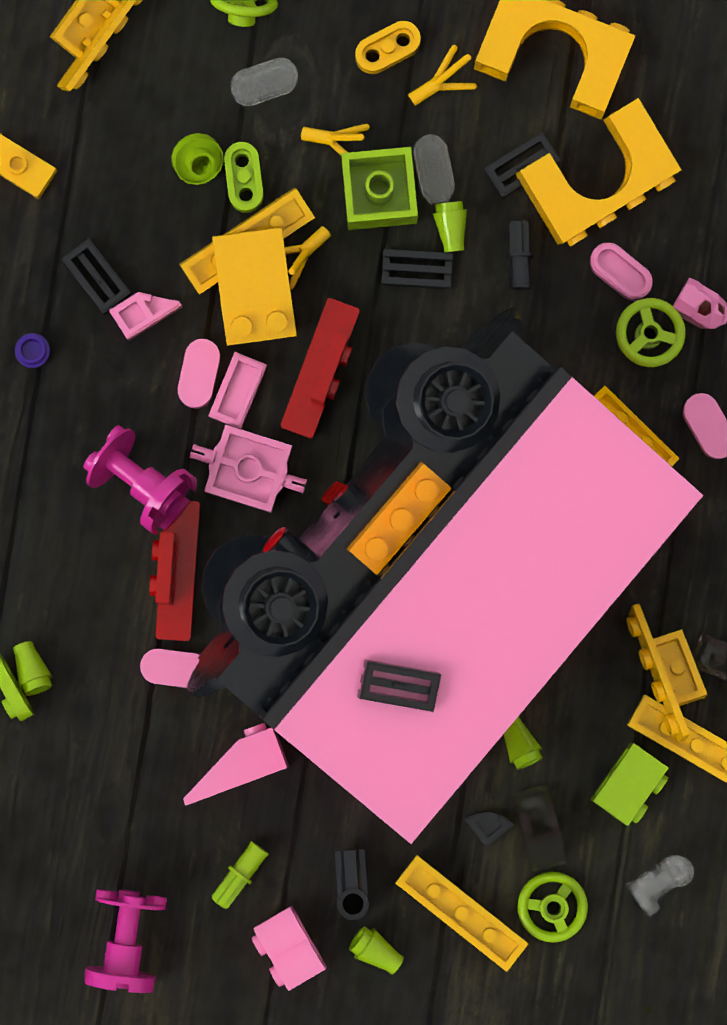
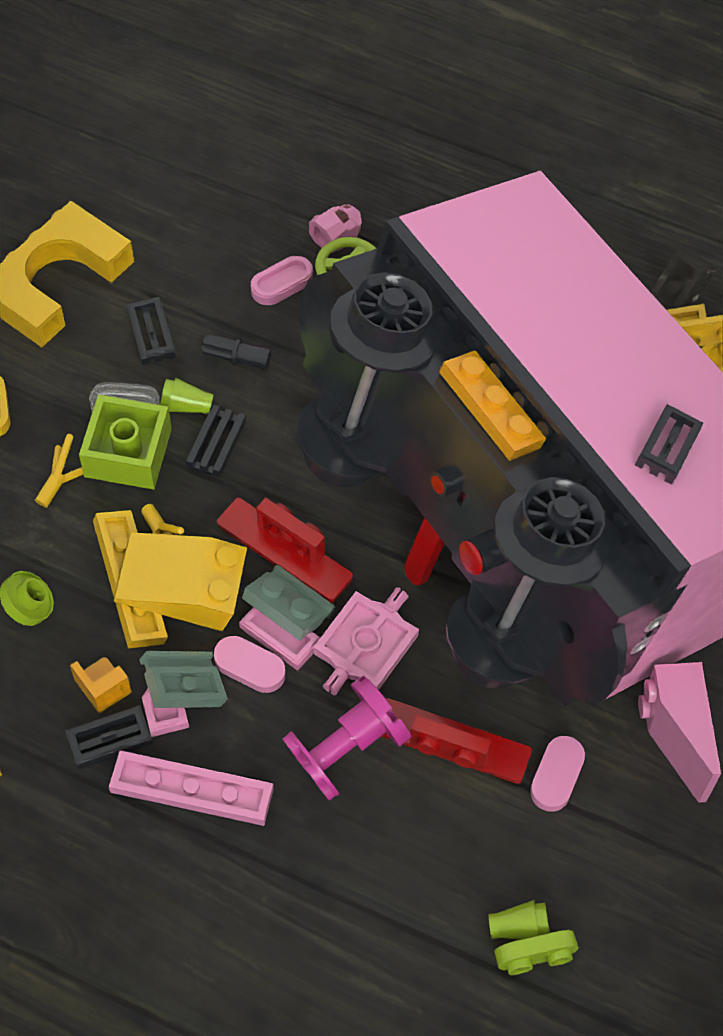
camera: 75 degrees left, 25 degrees down
dark purple plate [15,333,50,368] -> none
lime plate [224,142,264,213] -> none
yellow plant [408,45,477,106] -> none
yellow arch [515,98,681,246] -> none
none -> light orange panel [70,657,132,714]
none -> bright pink plate [109,751,274,826]
none -> sand green plate [139,651,228,708]
none -> sand green plate [242,565,335,641]

